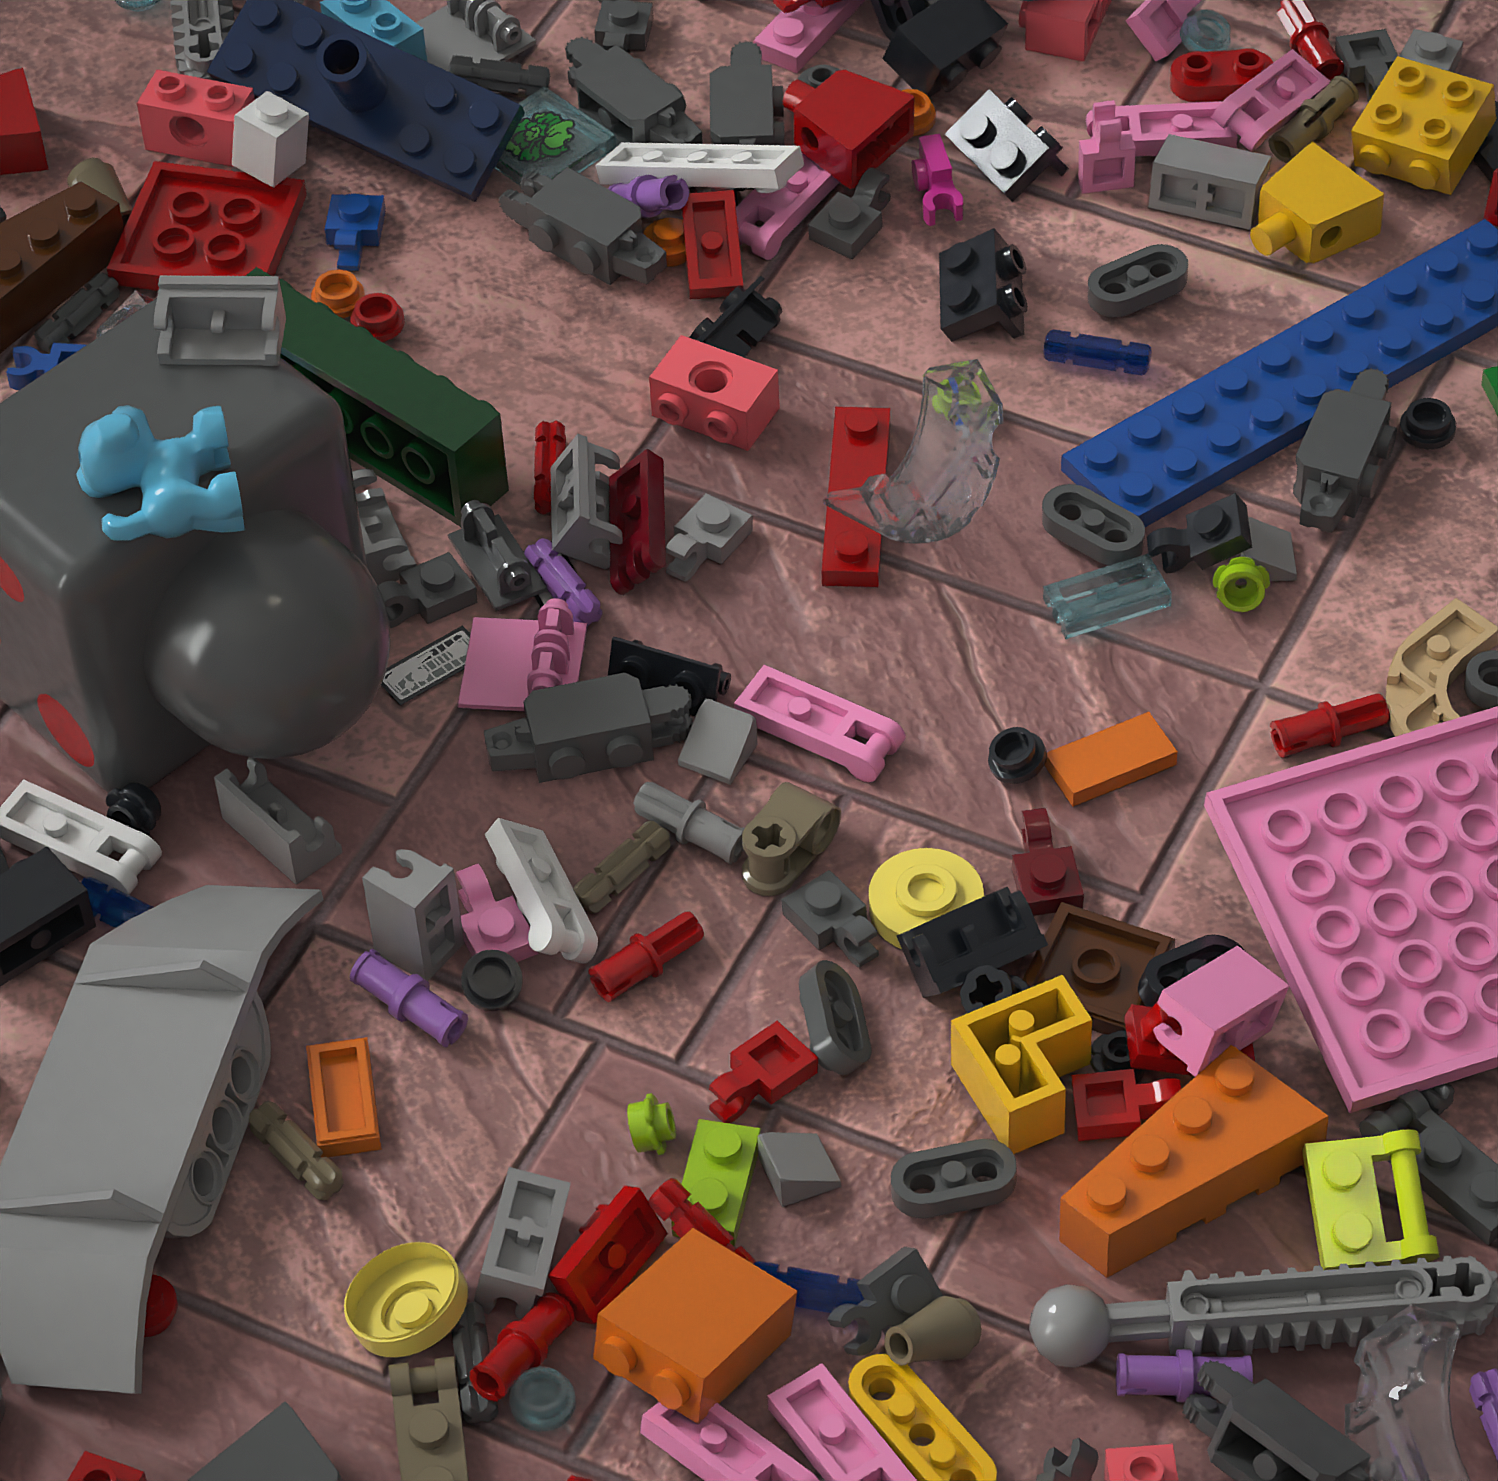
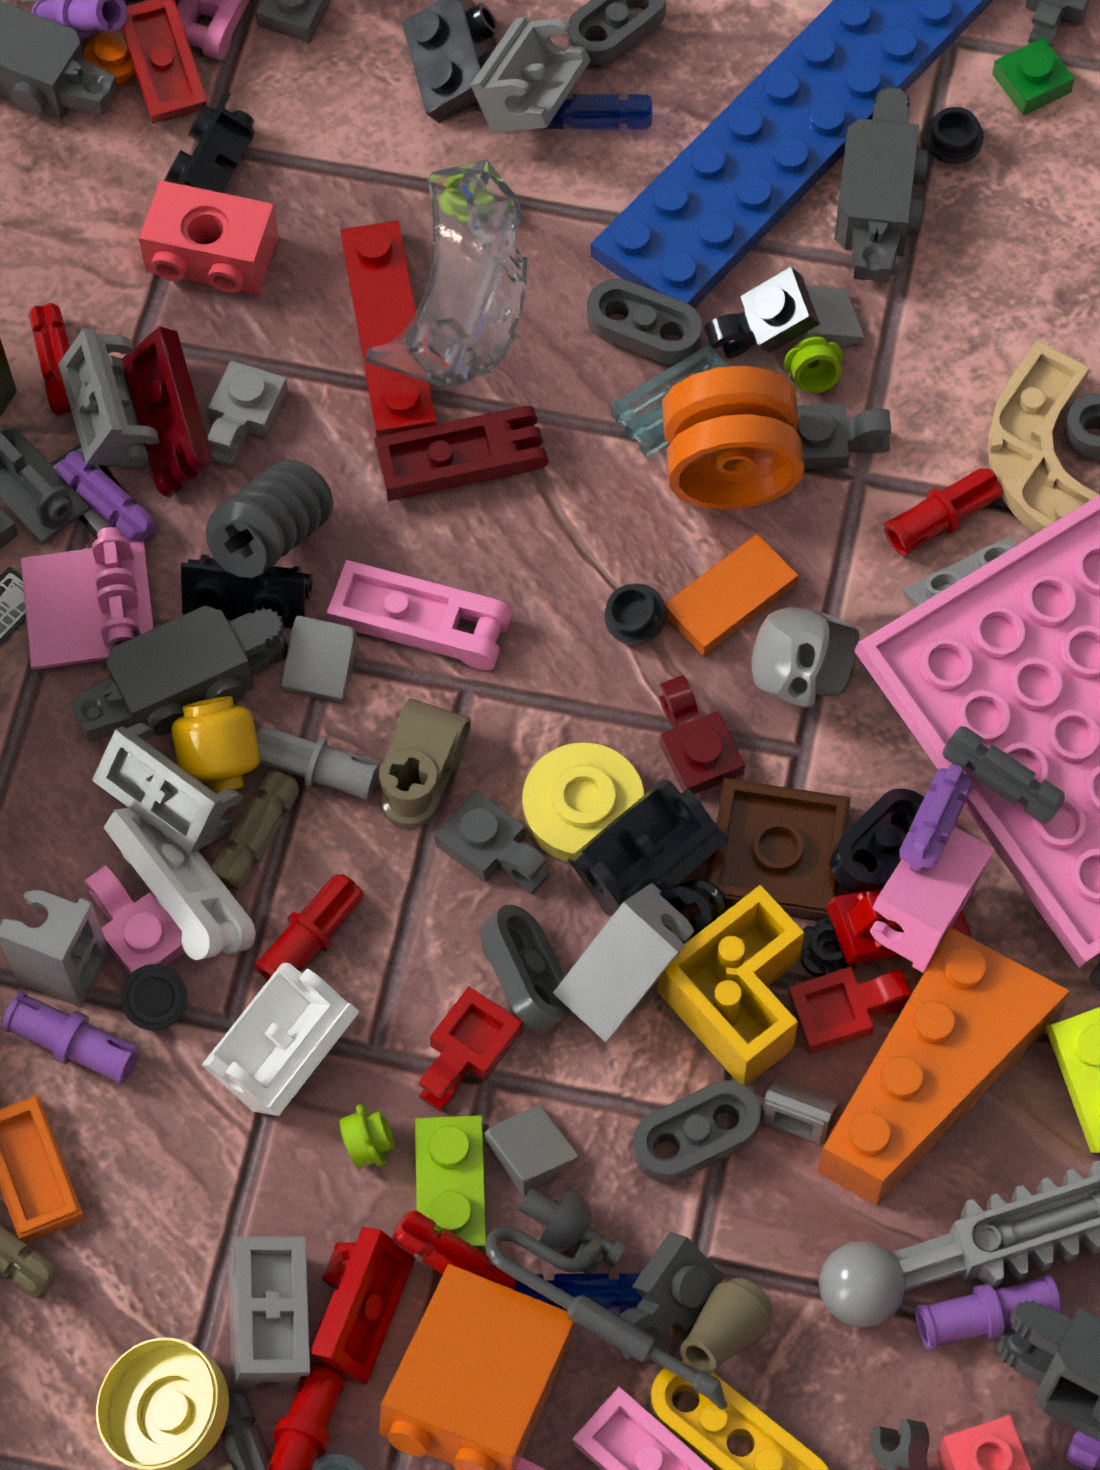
camera: 15 degrees left, 15 degrees up
none -> light grey hinge [92,723,243,854]
none -> yellow head [171,696,261,793]
none -> white hinge [202,963,360,1116]
none -> dark grey piece [206,460,334,578]
none -> dark red hinge [374,406,549,502]
none -> light grey hinge [470,17,591,133]
none -> dark grey piece [485,1186,727,1410]
none -> light grey hinge [553,883,694,1042]
none -> orange wheel [662,366,804,510]
none -> light grey helmet [751,607,860,708]
none -> light grey slope [761,1078,839,1144]
none -> dark grey plate [796,403,891,471]
none -> medium lavender axle [899,764,973,873]
none -> dark grey axle [942,726,1065,824]

